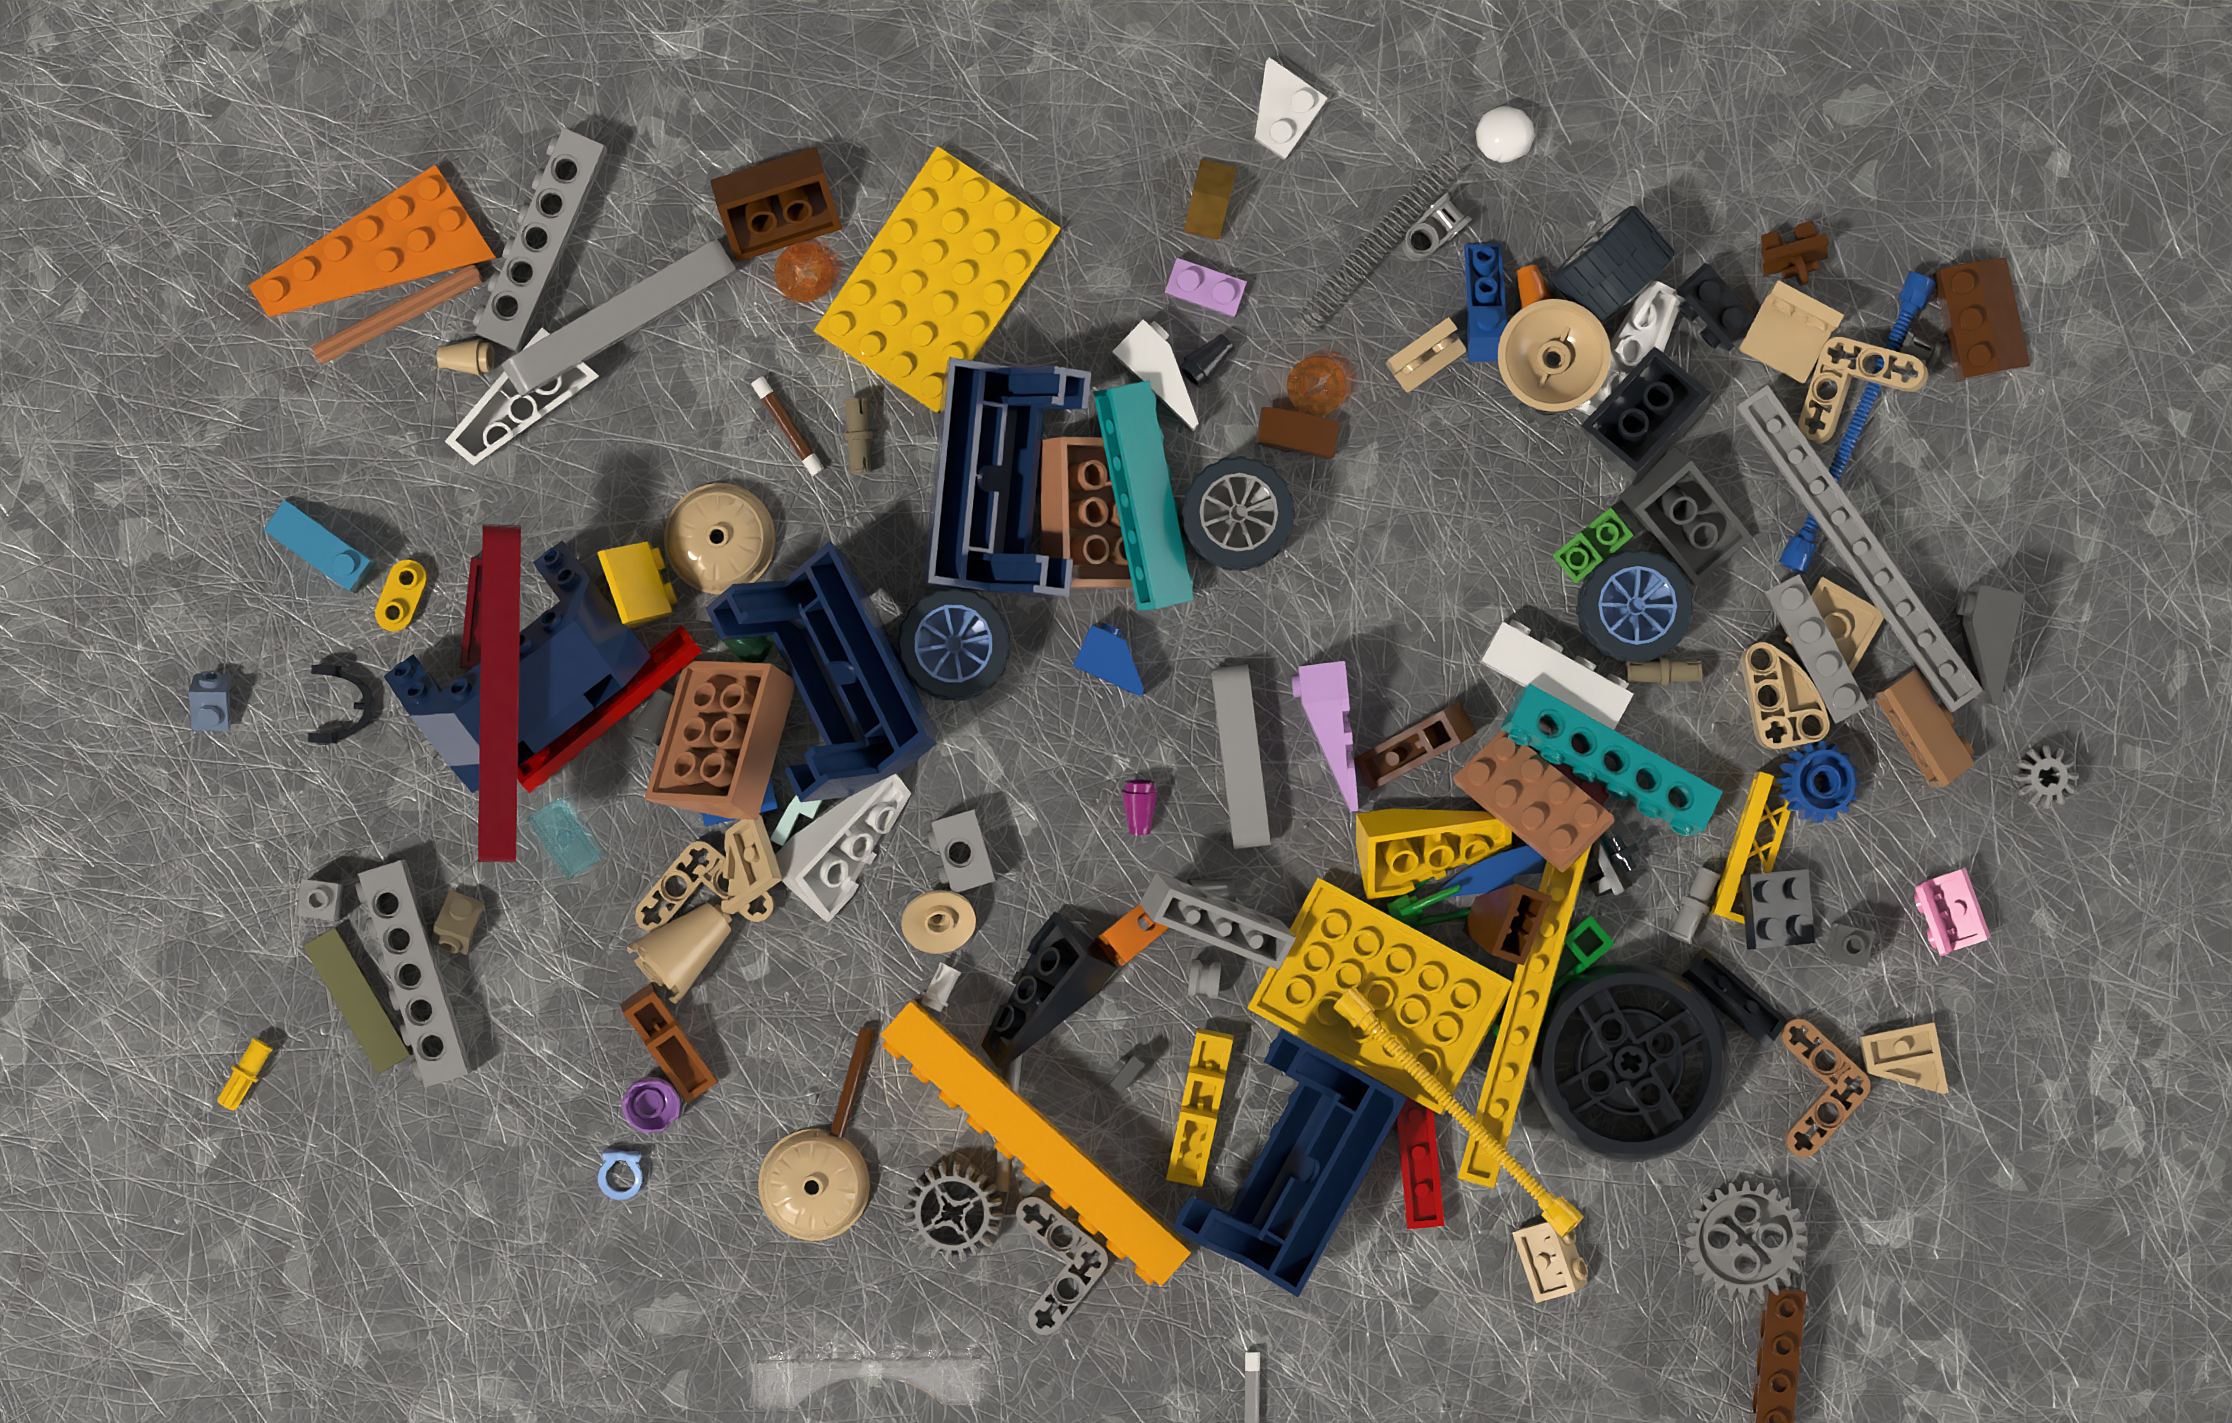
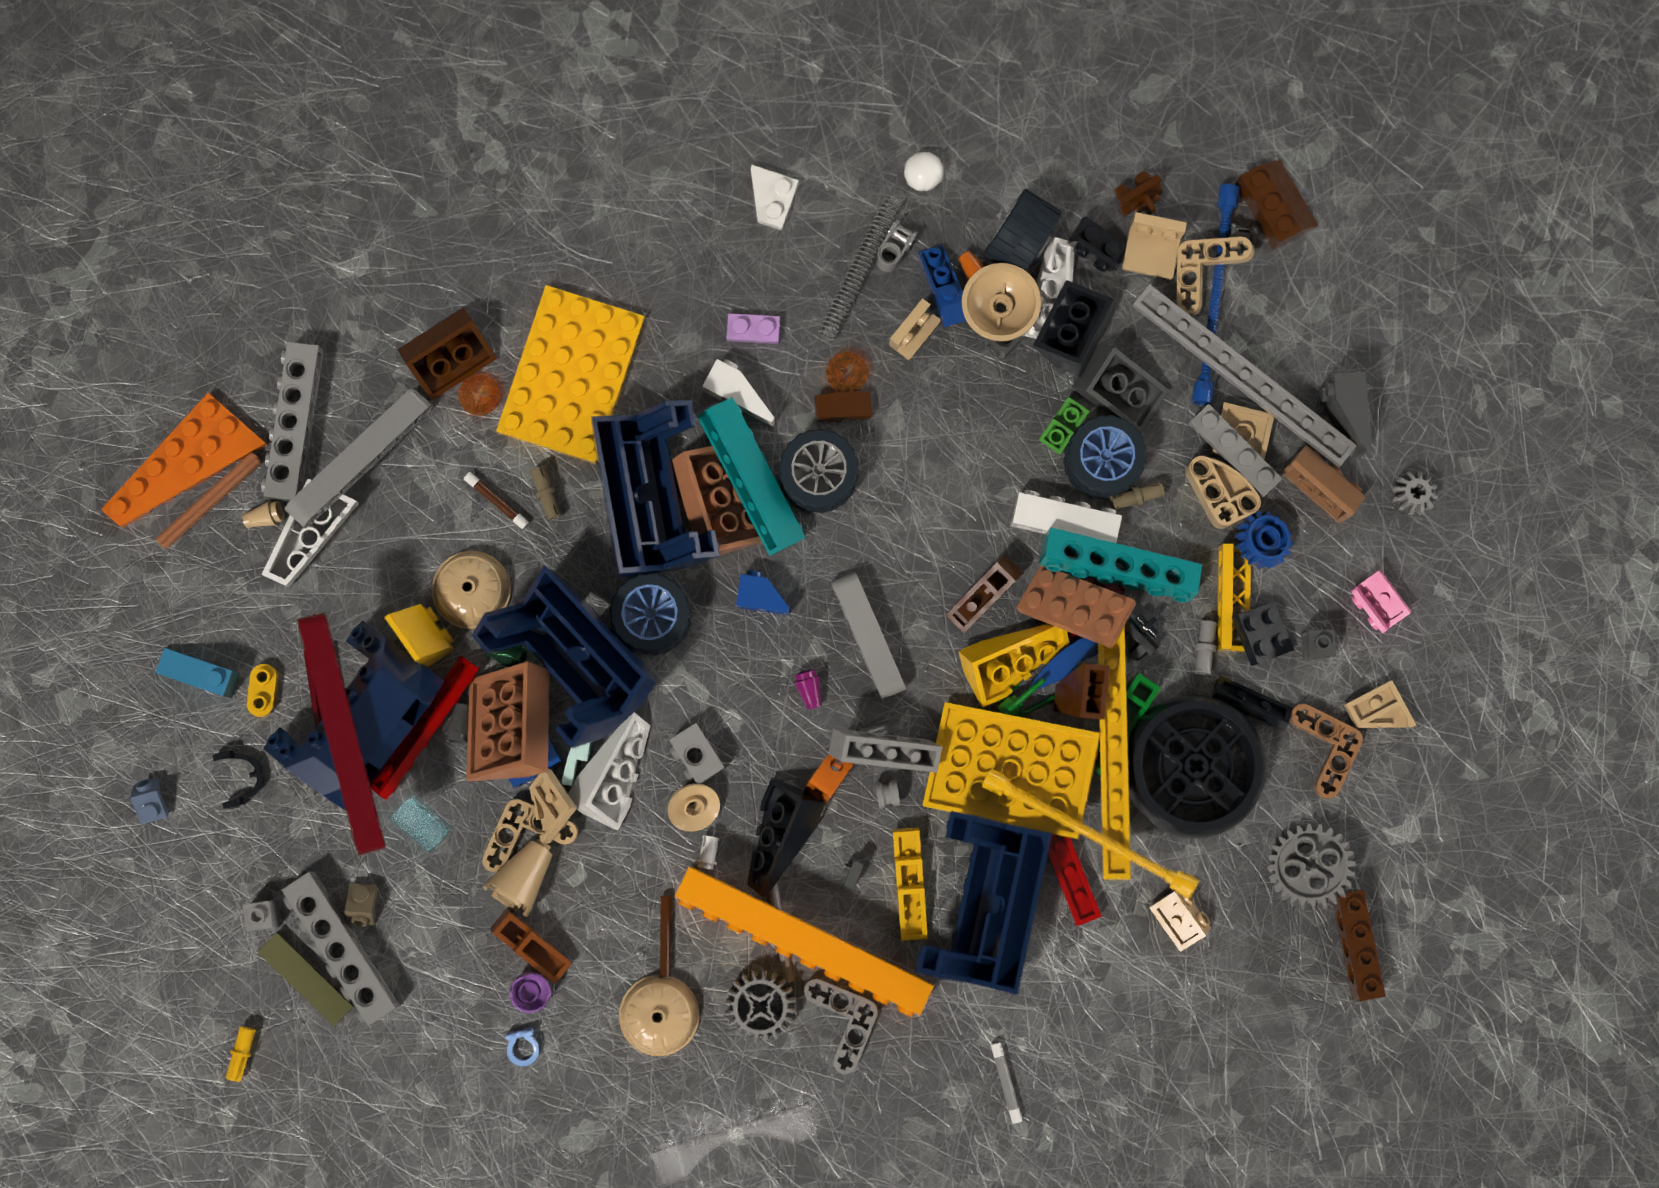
camera: 20 degrees left, 5 degrees down
black cone [1180,334,1235,388] -> none
pearl gold slope [1184,159,1237,240] -> none
lavender wedge [1291,661,1359,812] -> none

